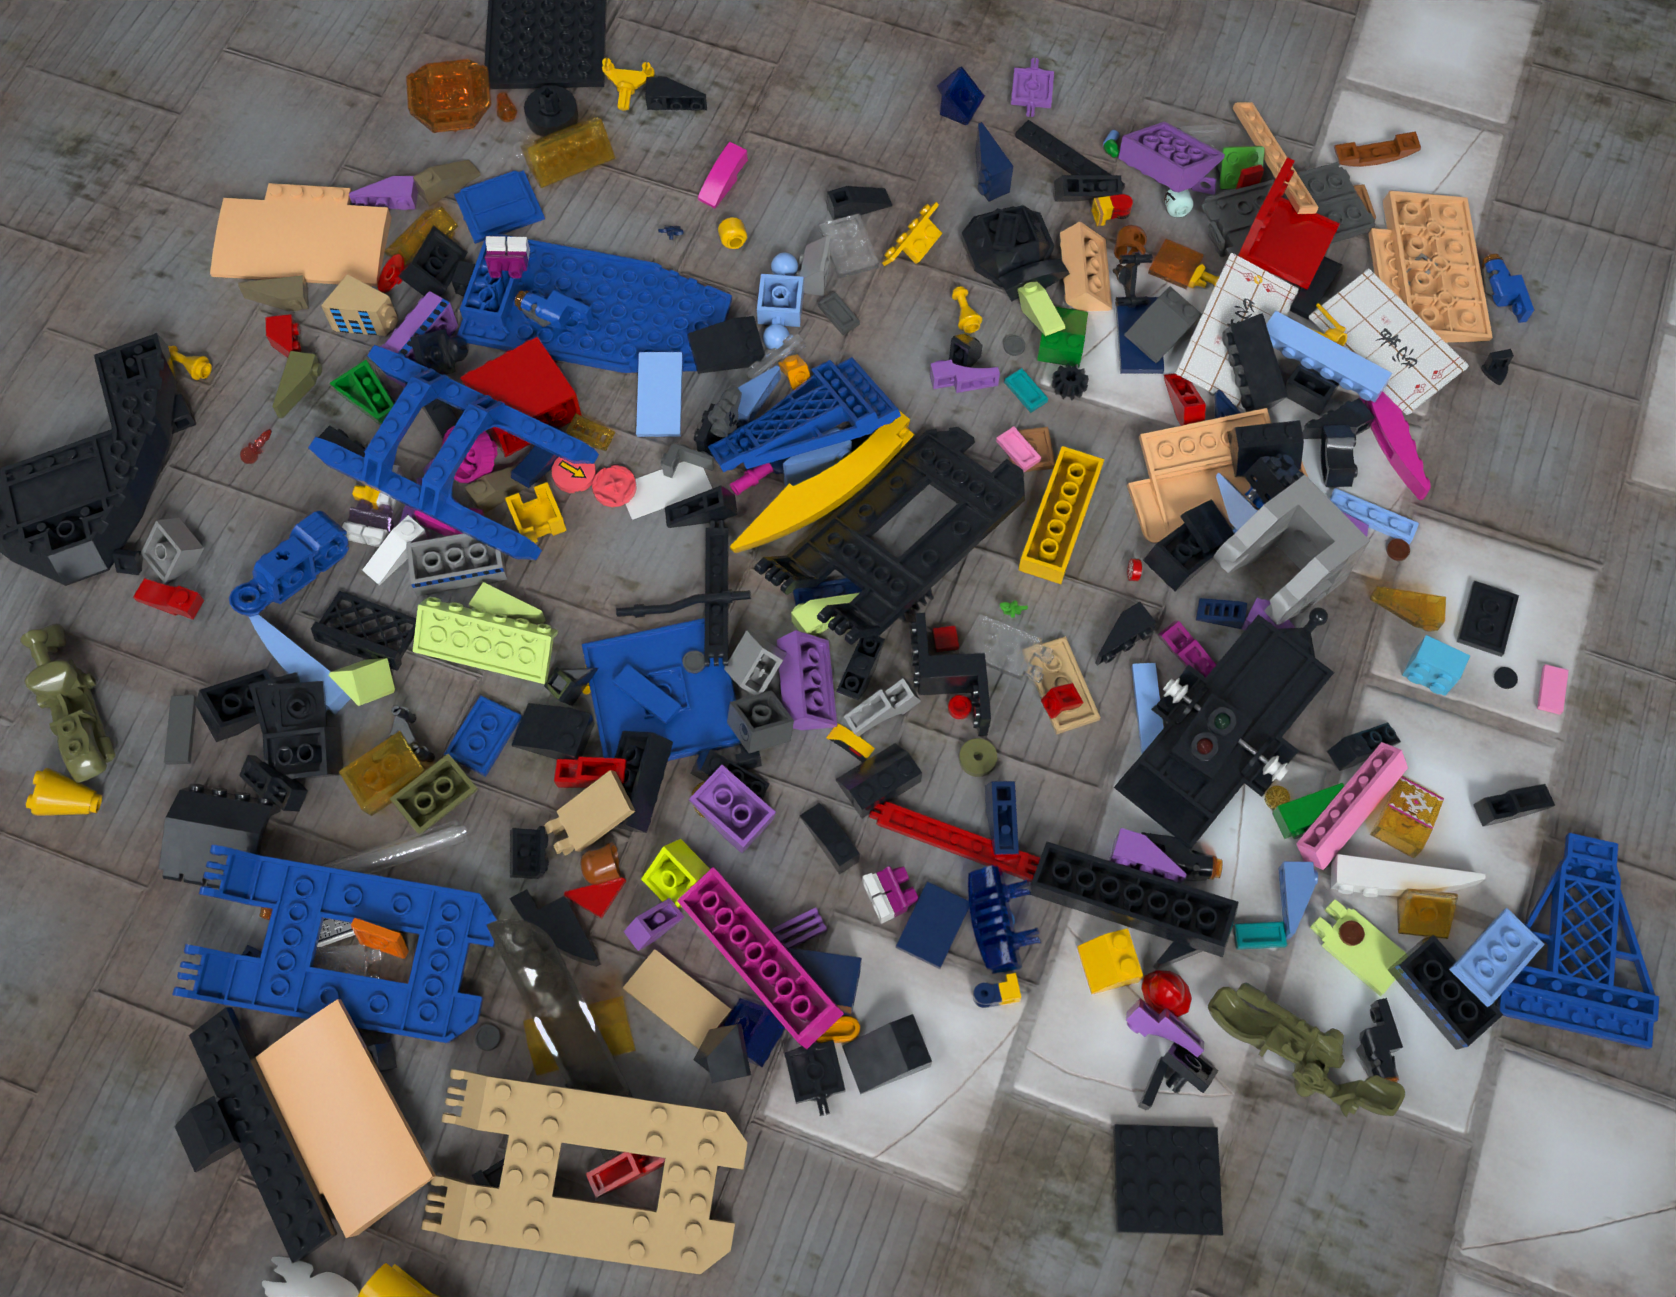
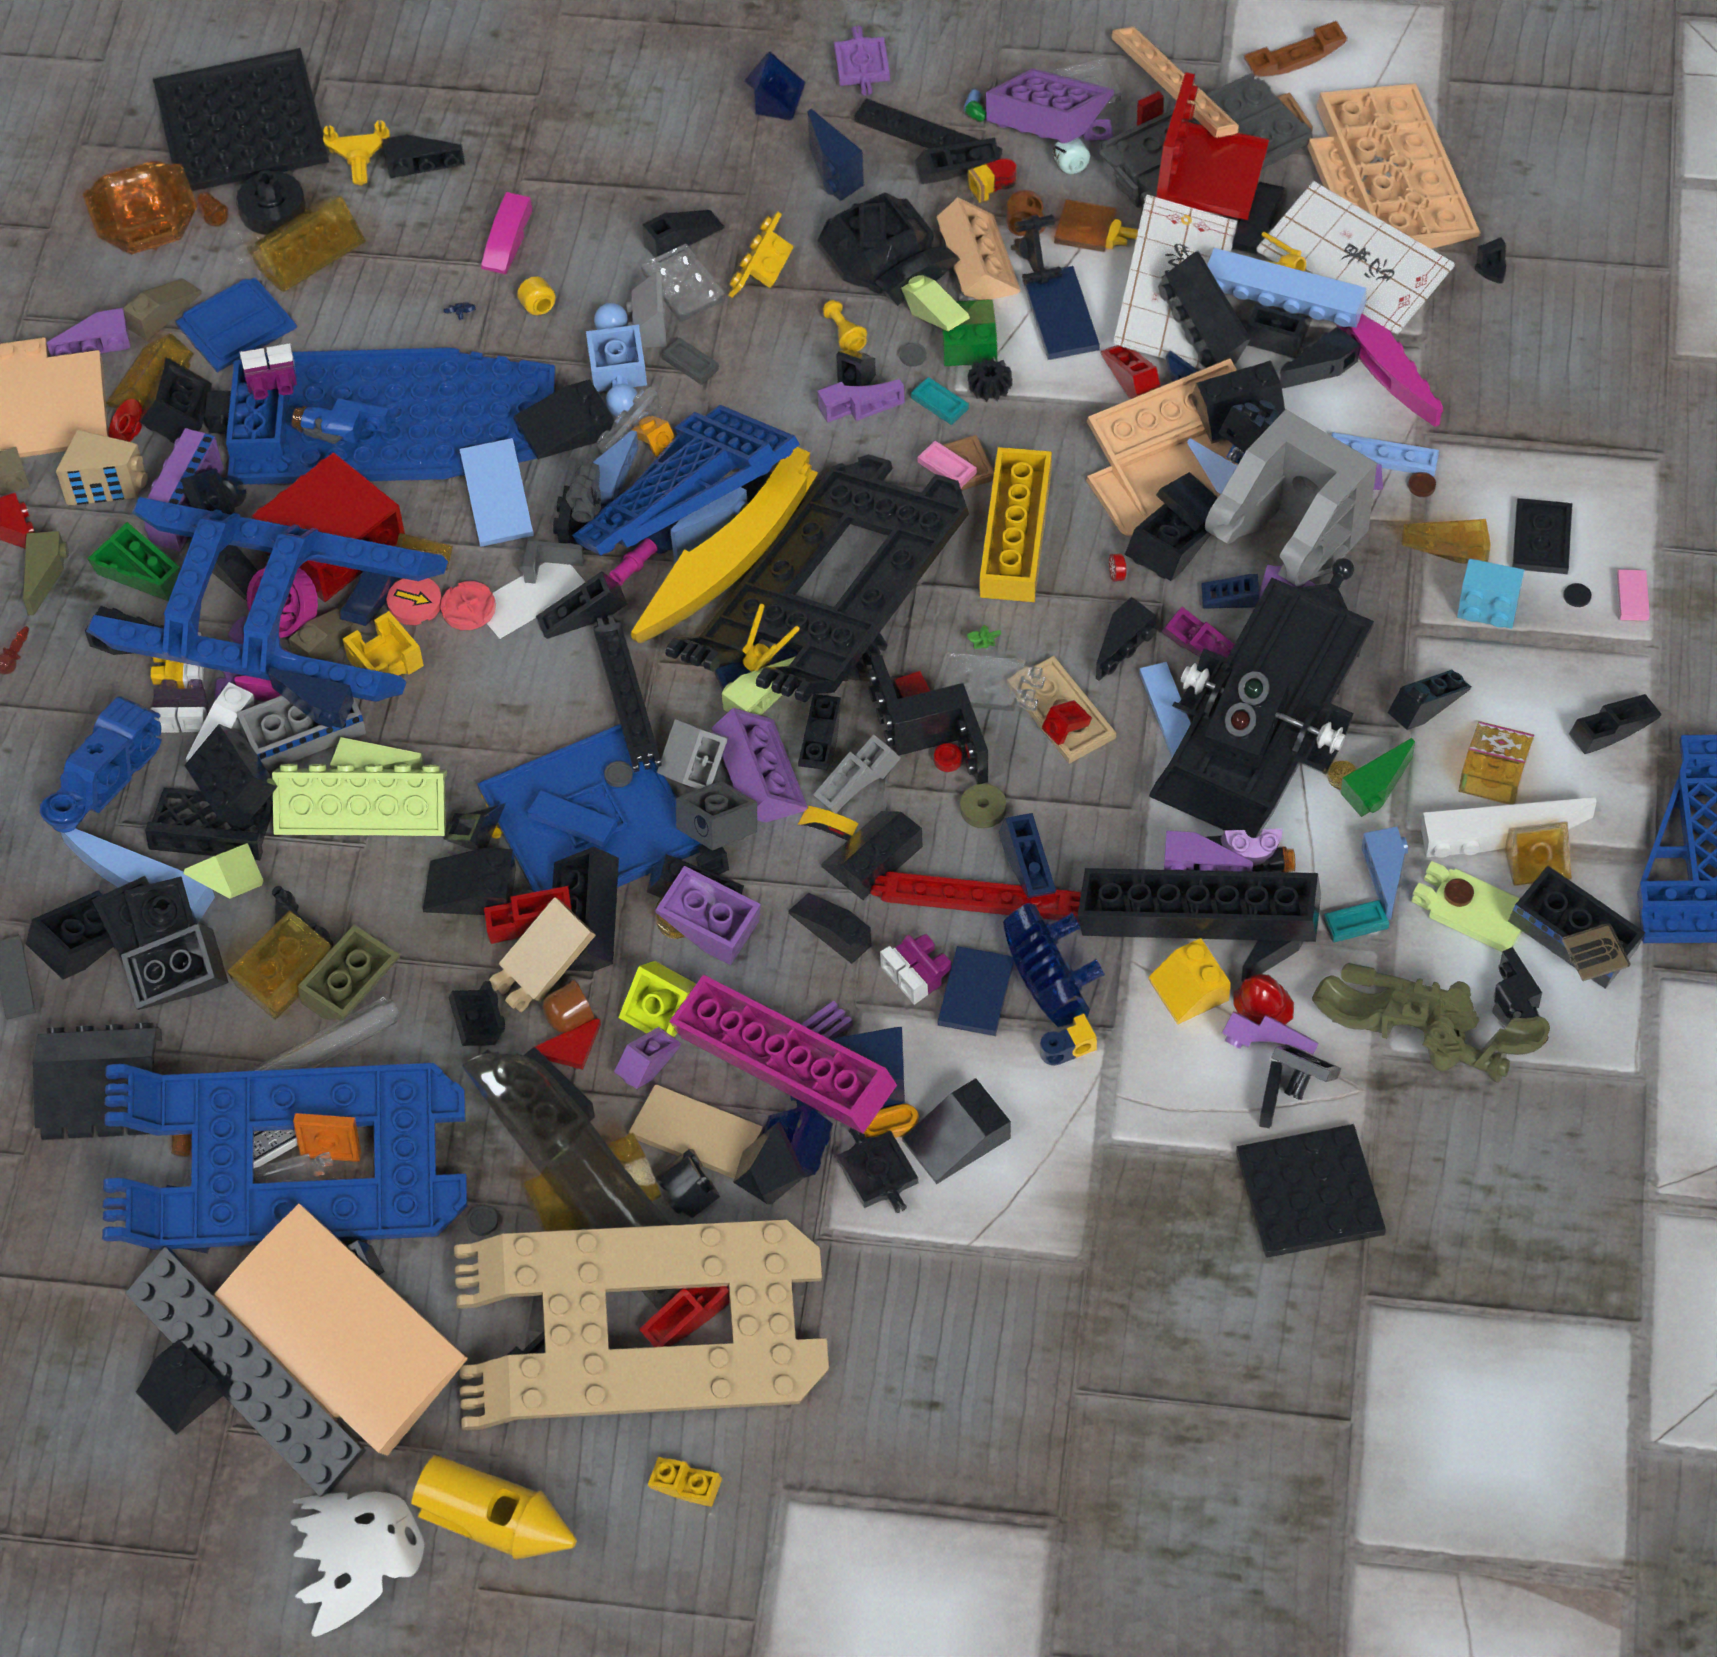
camera: 10 degrees left, 10 degrees down
black slope [239,755,308,812] -> none
blue tile [444,695,522,777] -> none
black bar [616,589,751,618] -> none
dark grey slope [1124,286,1202,363] -> none
bright green bracket [1216,146,1265,189] -> none
bright pink brick [1296,742,1408,870] -> none
black brick [1320,425,1358,487] -> none
light blue tile [1449,908,1544,1007] -> none
blue plate [1482,254,1534,323] -> none
none -> black brick [184,724,278,828]
none -> dark blue slope [269,668,354,728]
none -> black cylinder [655,1149,720,1218]
none -> yellow plant [742,604,800,672]
none -> lavender cylinder [1221,829,1283,866]
none -> clear smoke piece [1562,923,1631,981]

